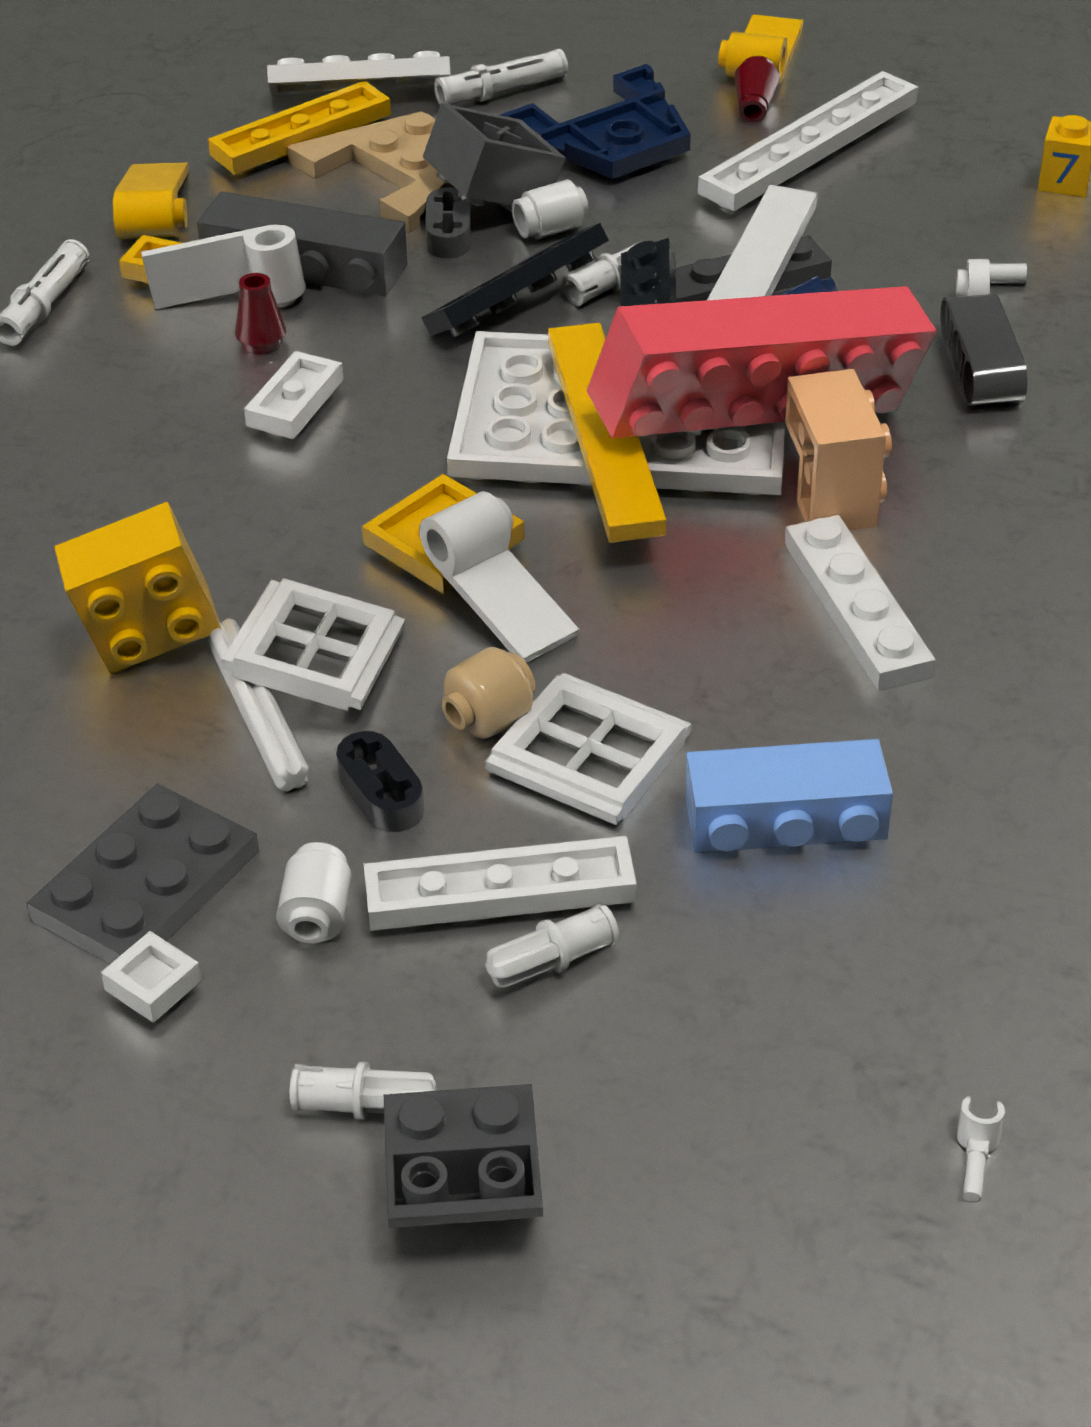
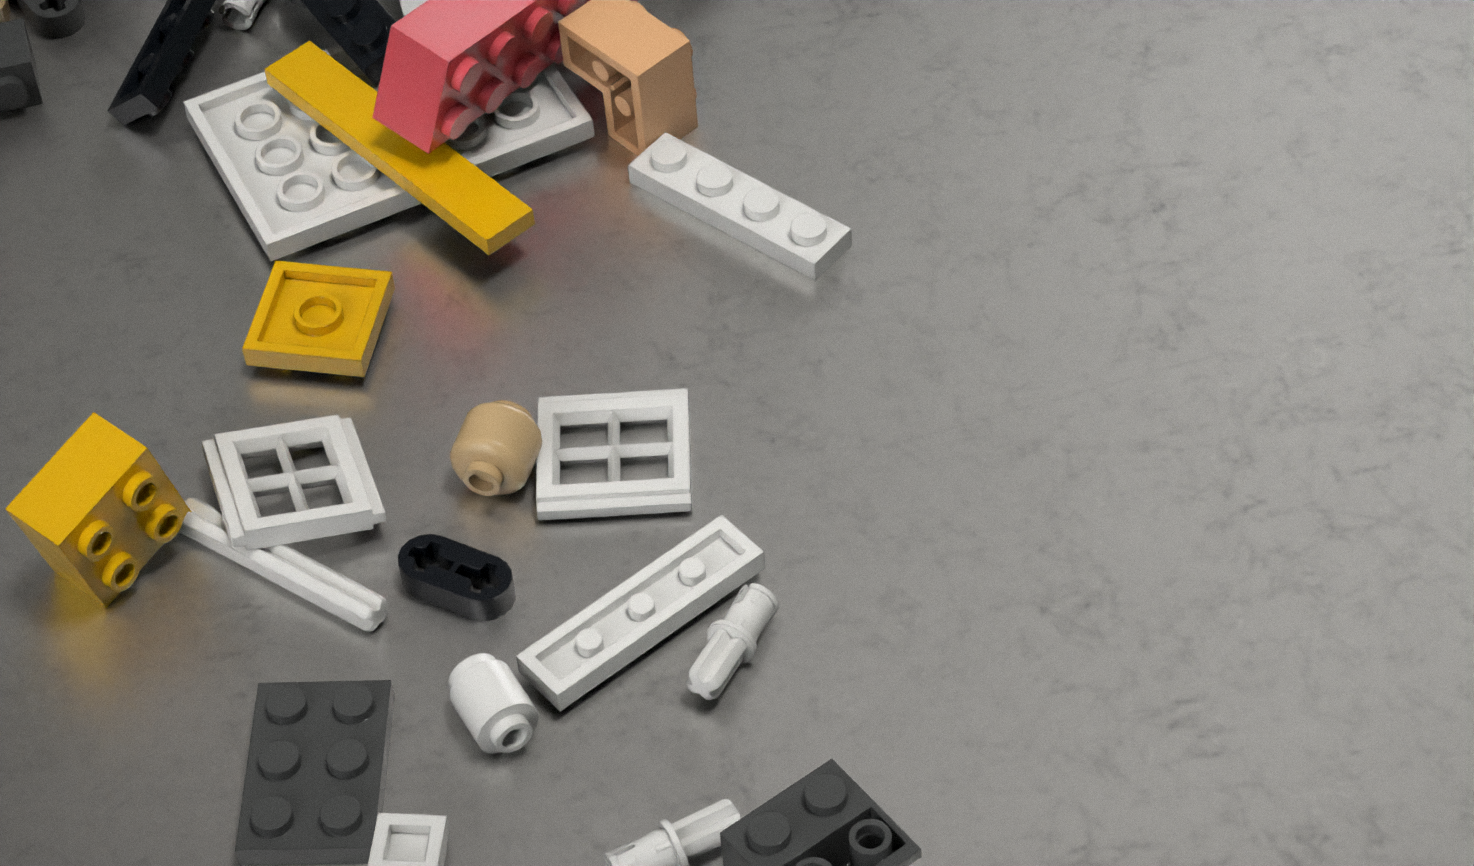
camera: 30 degrees left, 5 degrees up
white plate [244,351,344,439] -> none
white door [420,491,580,663] -> none
light blue brick [685,739,893,853] -> none
white hand [957,1097,1005,1202] -> none

